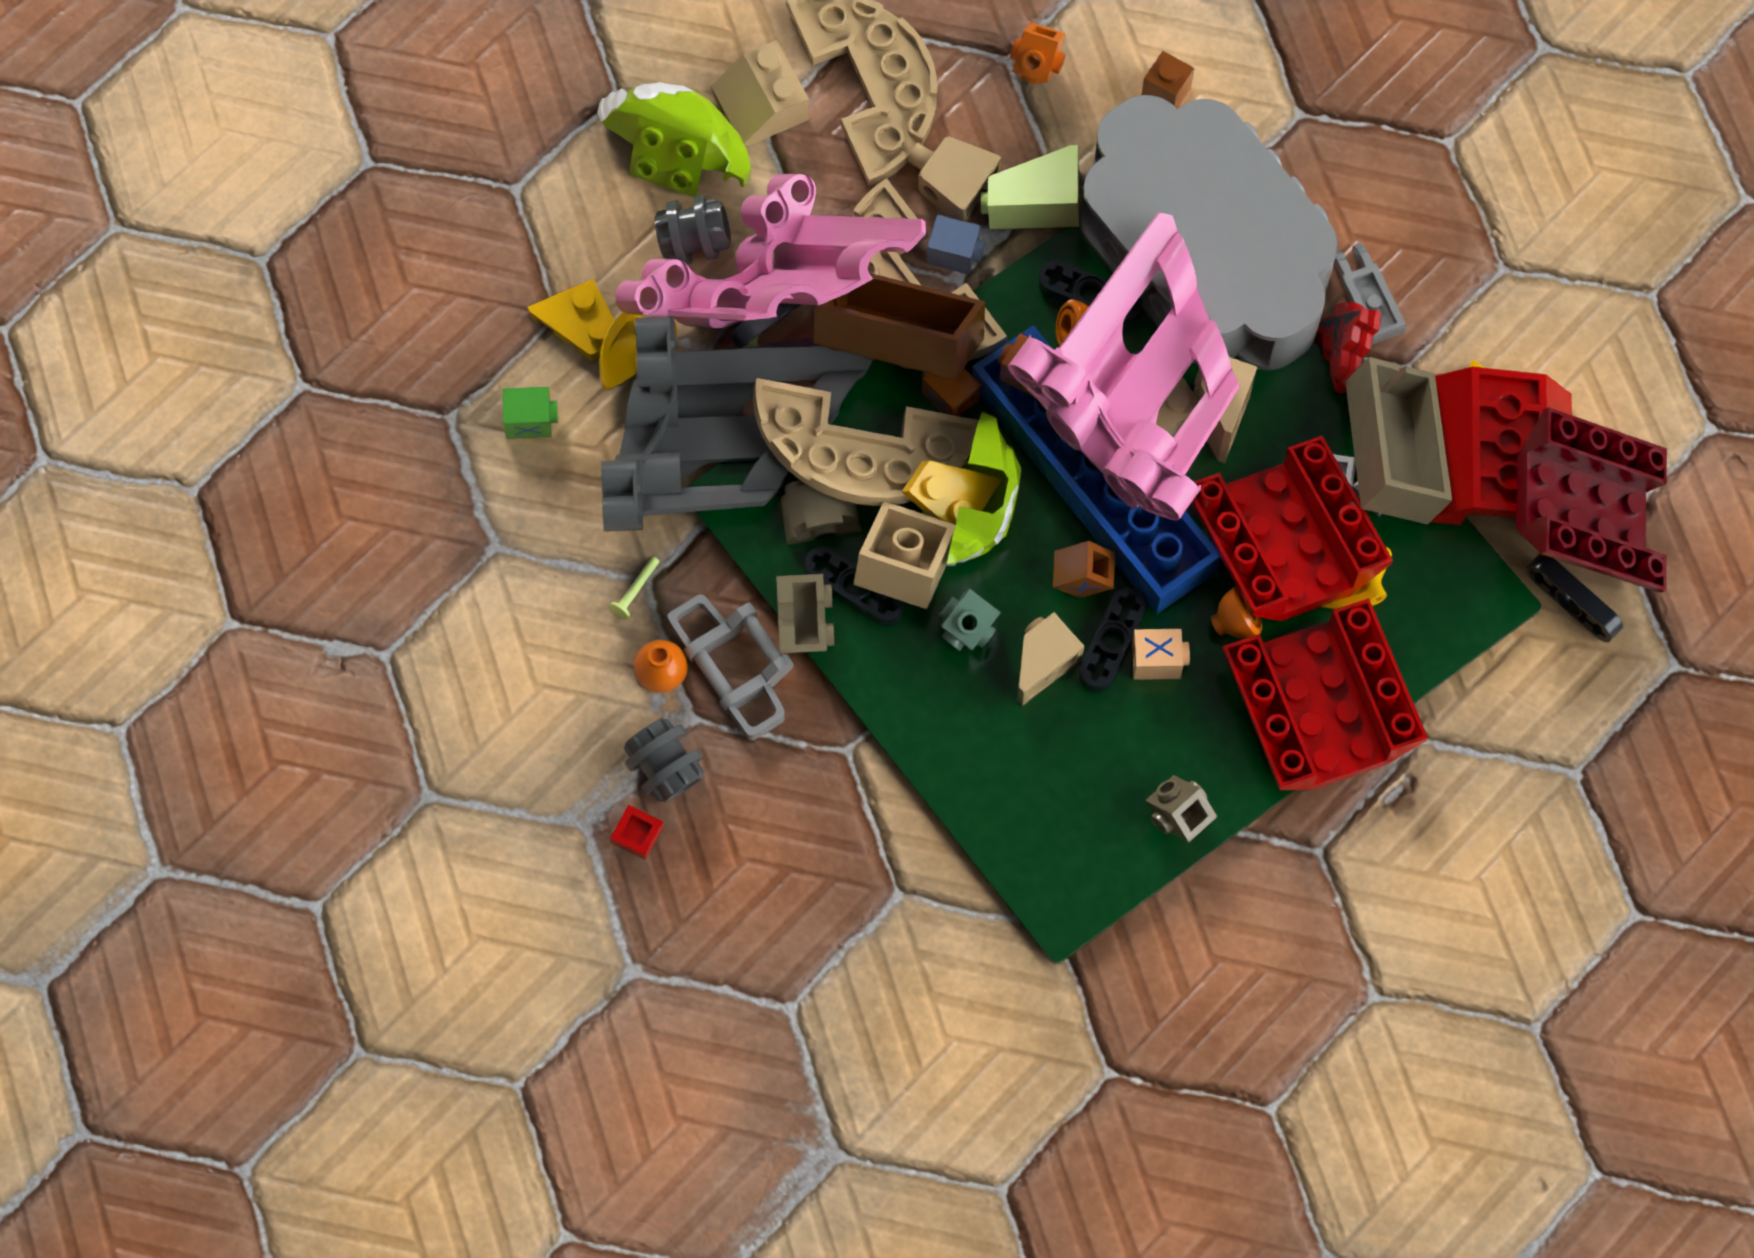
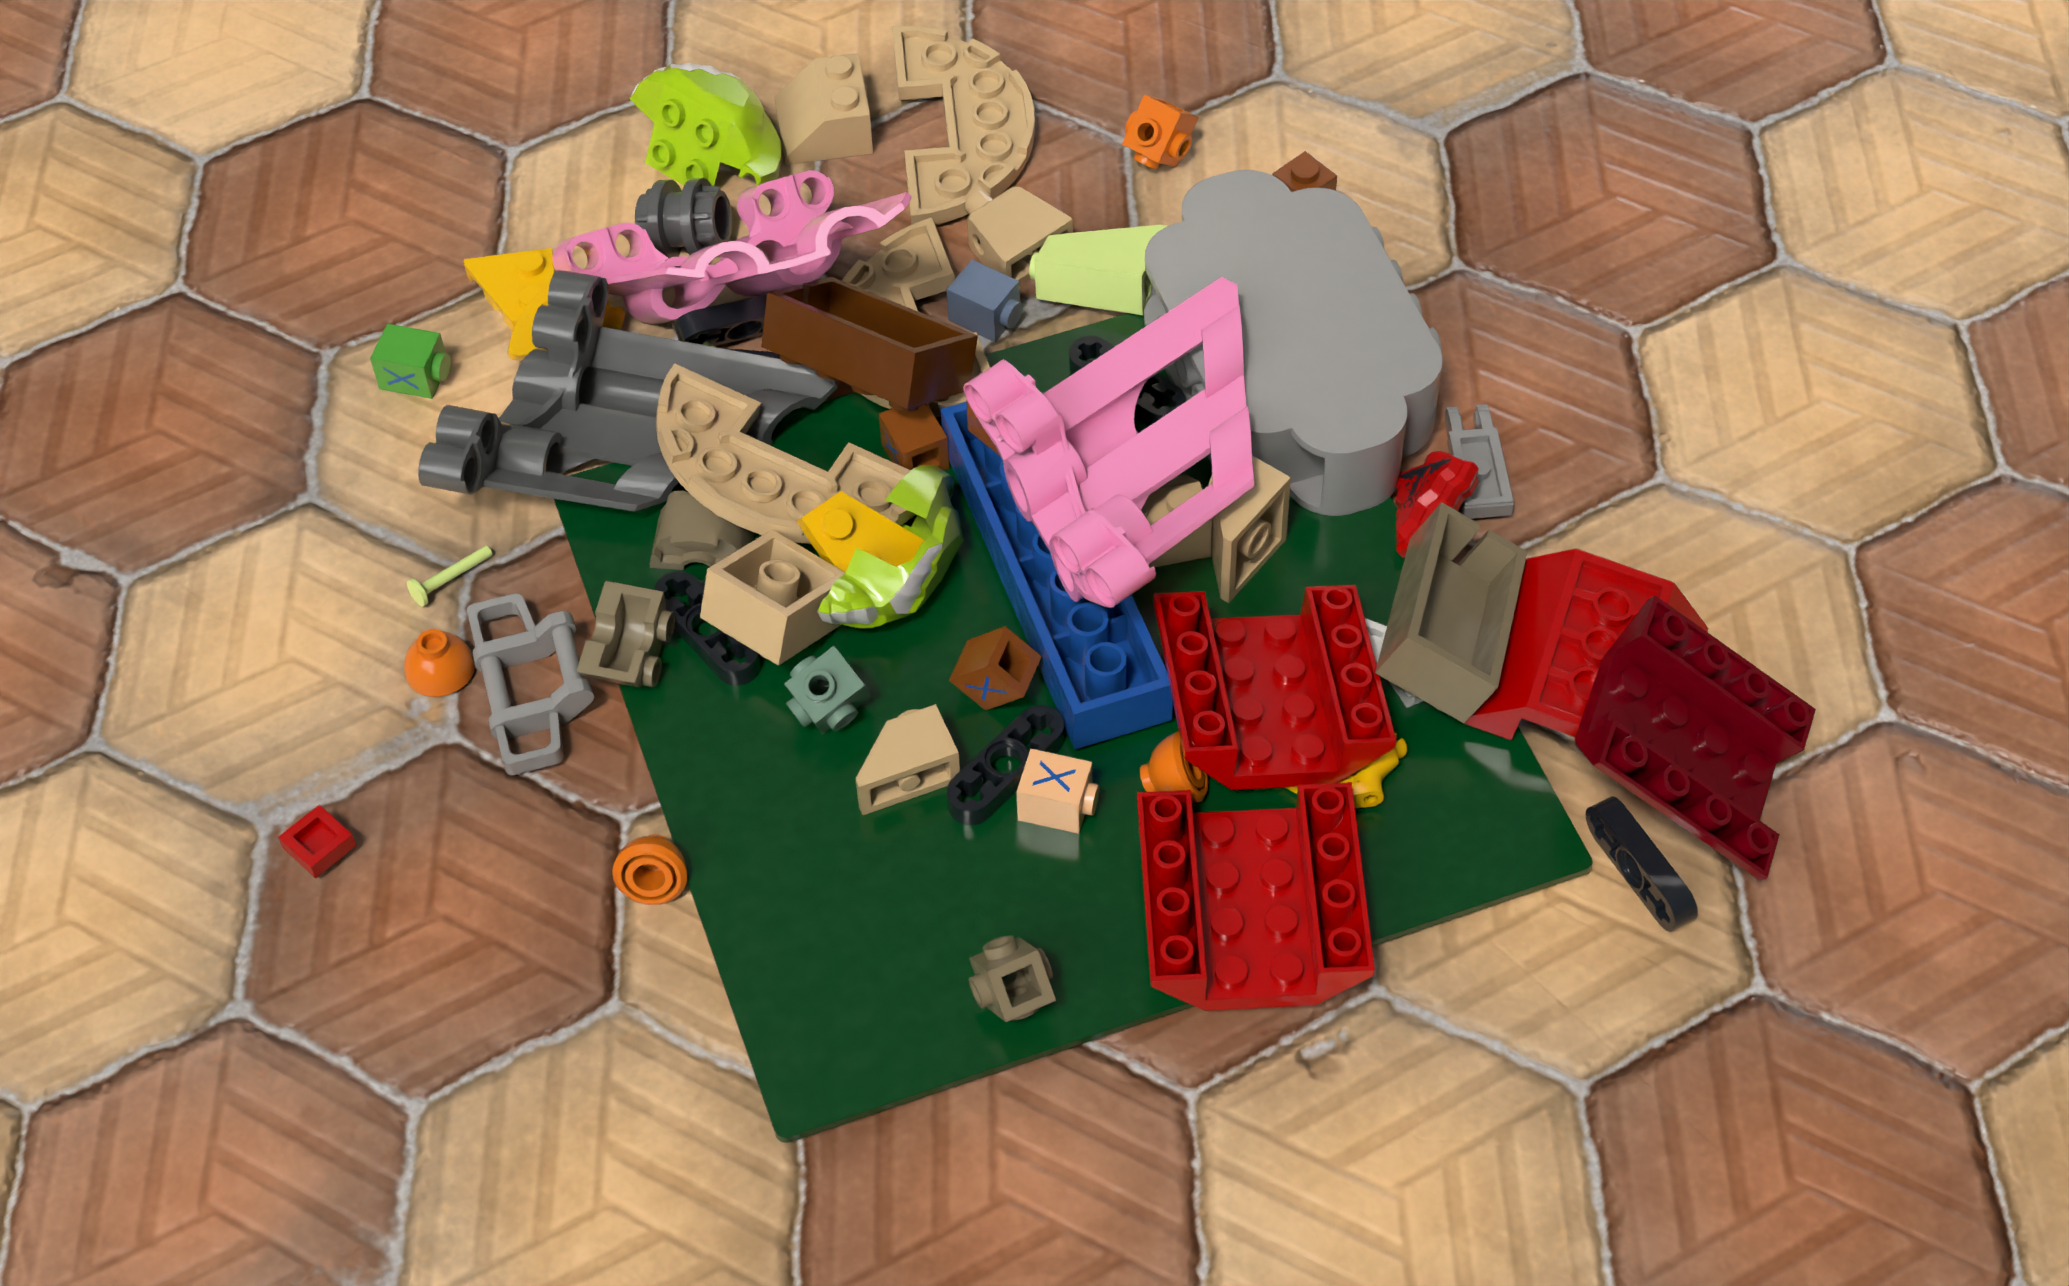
camera: 20 degrees right, 15 degrees down
dark grey piece [624,718,704,803] -> none
none -> orange brick [612,834,687,905]

